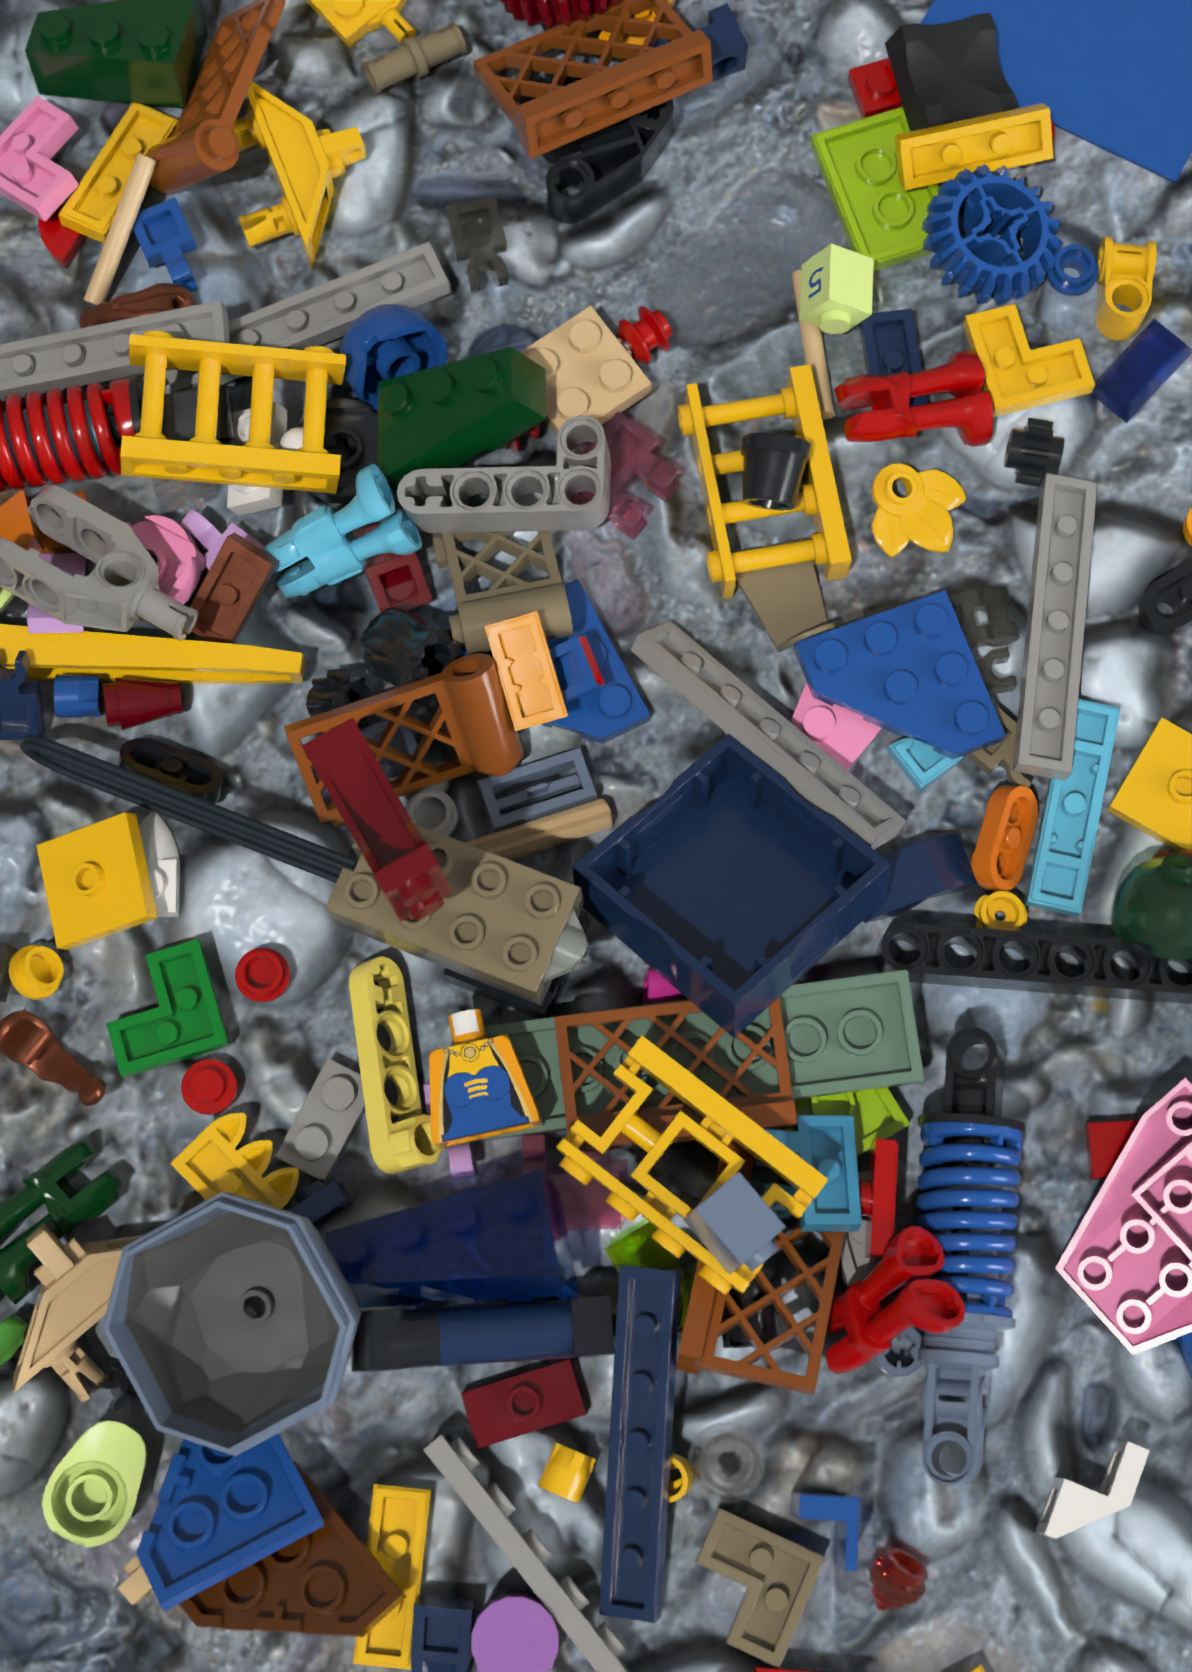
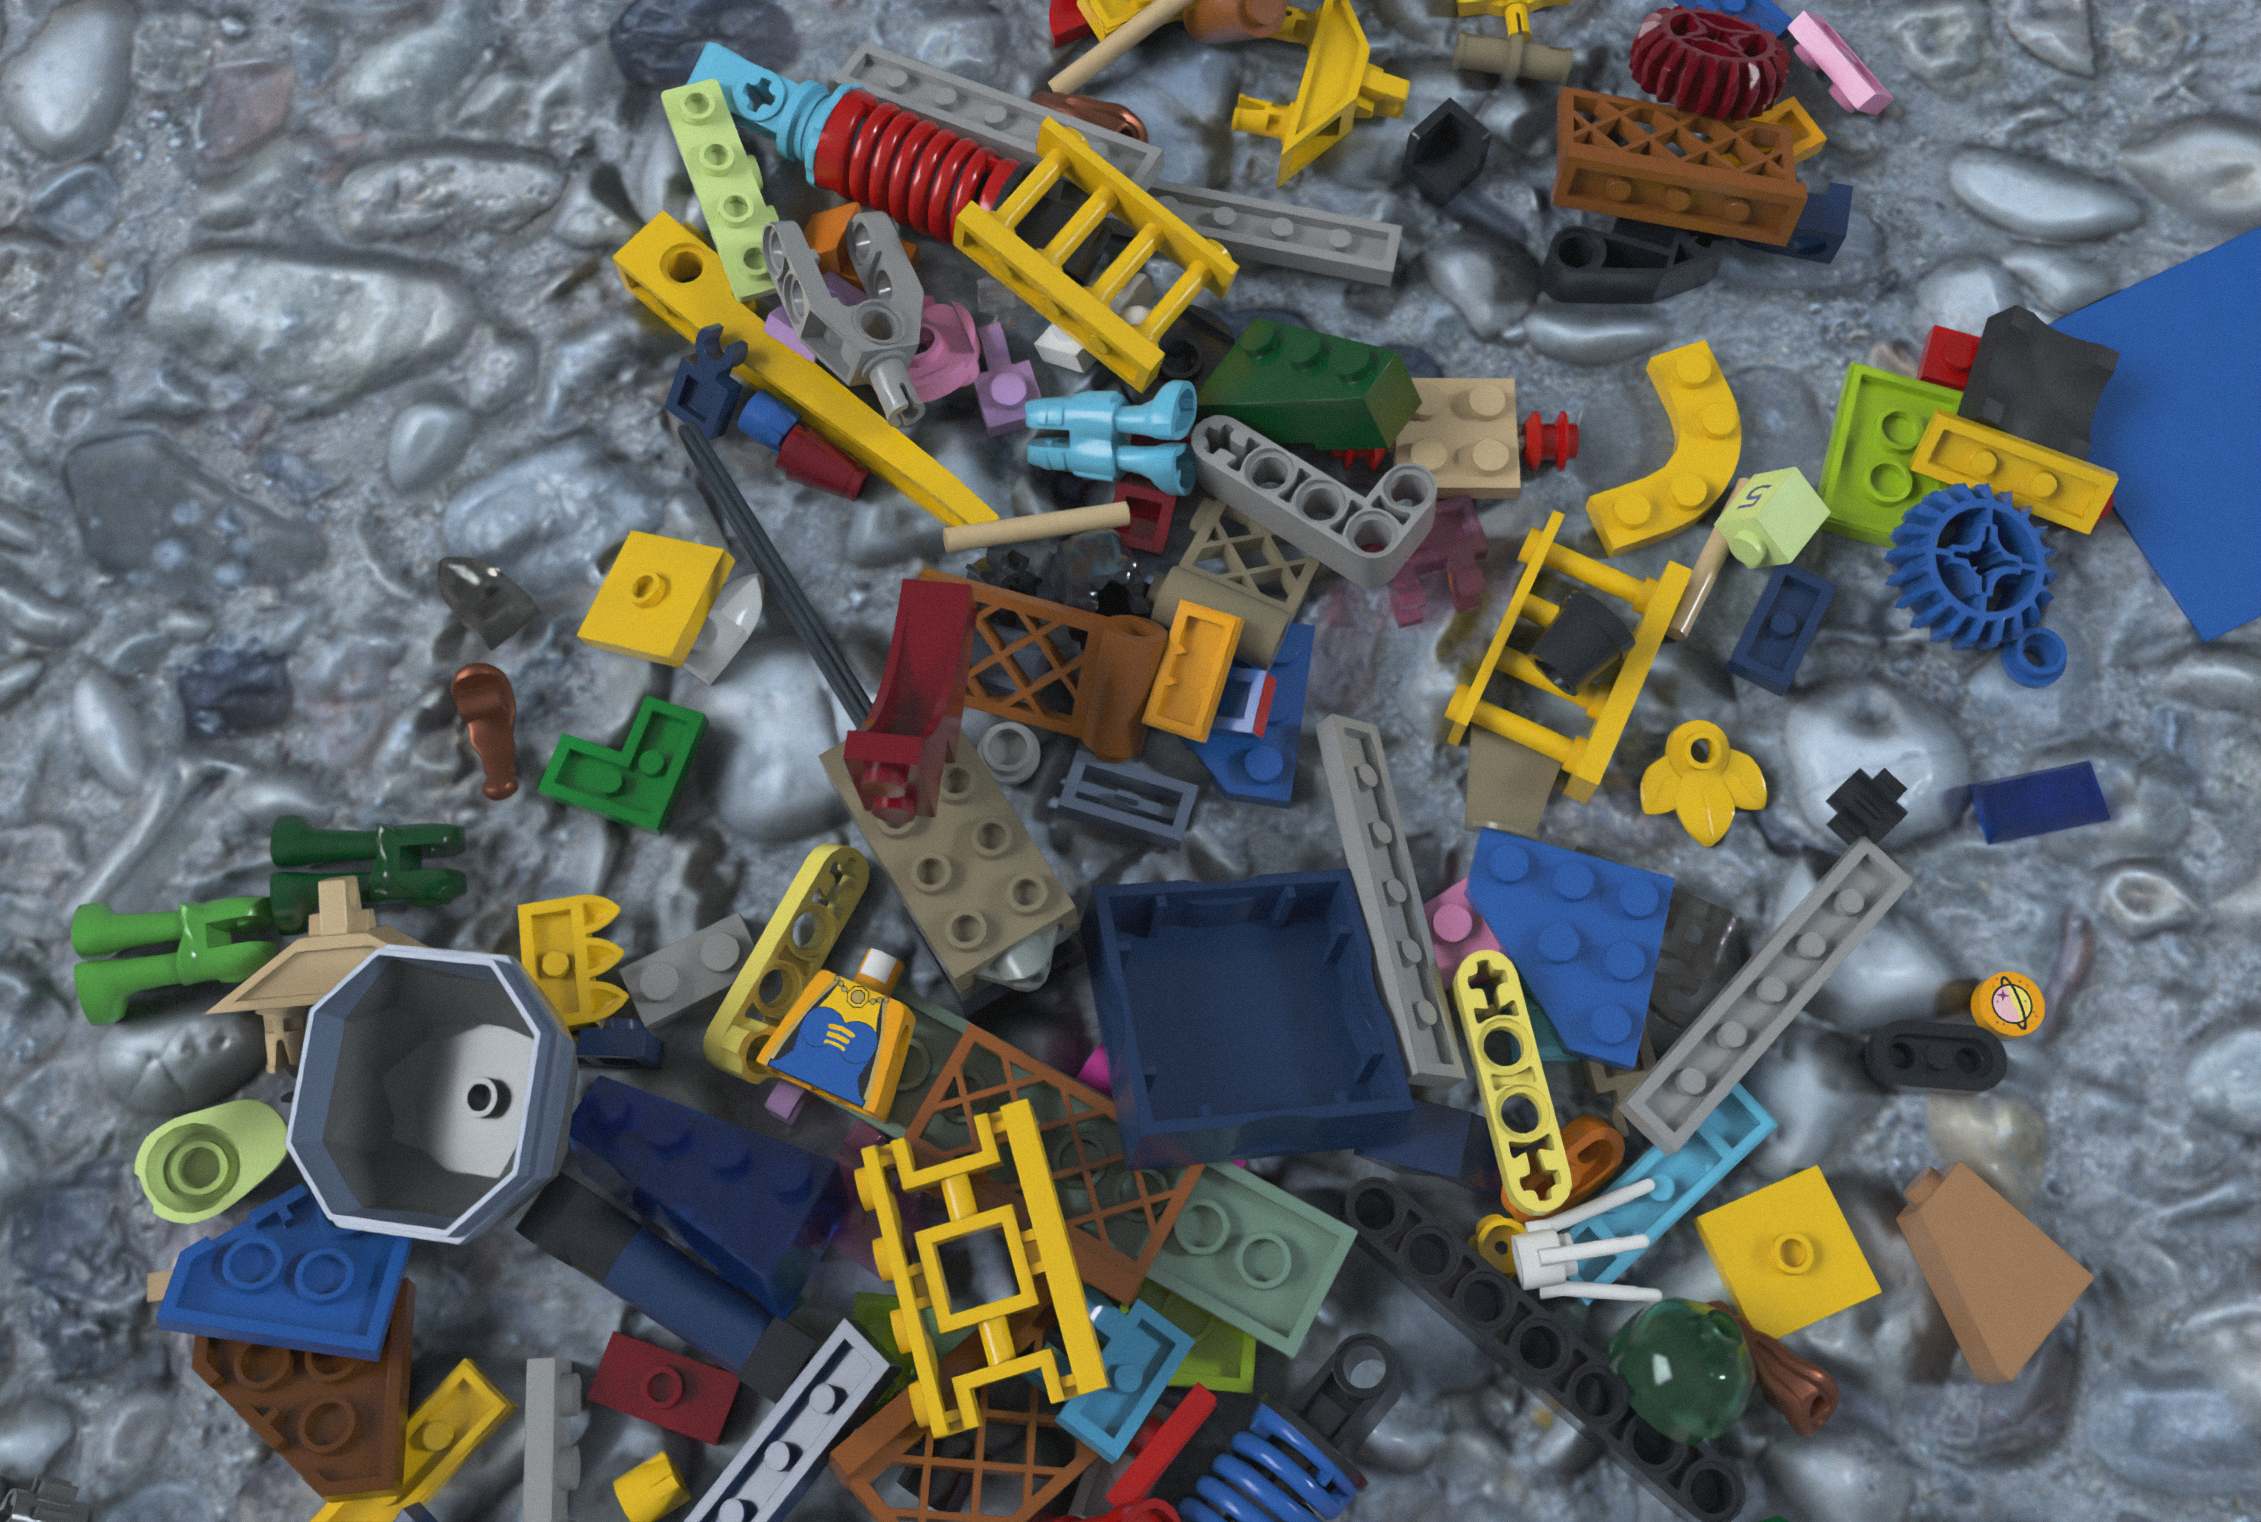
camera: 35 degrees right, 5 degrees down
yellow plate [9,945,64,1000] -> none
black plate [118,738,223,804] -> none
blue plate [133,197,198,292] -> none
red plate [181,1059,238,1115] -> none
copper plate [189,532,279,644] -> none
red plate [235,948,291,1003] -> none
blue cylinder [340,304,448,411] -> none
clear smoke plate [445,196,509,292] -> none
tan axle [465,798,613,860] -> none
sand blue brick [683,1172,786,1275] -> none
red piece [834,350,993,447] -> none
yellow plate [963,304,1095,417] -> none
yellow piece [1095,236,1157,341] -> none
none -> tan bar [943,501,1130,553]
none -> black panel [1401,97,1492,208]
none -> light yellow beam [1449,950,1572,1216]
none -> white plant [1511,1178,1662,1303]
none -> yellow plate [1585,339,1741,559]

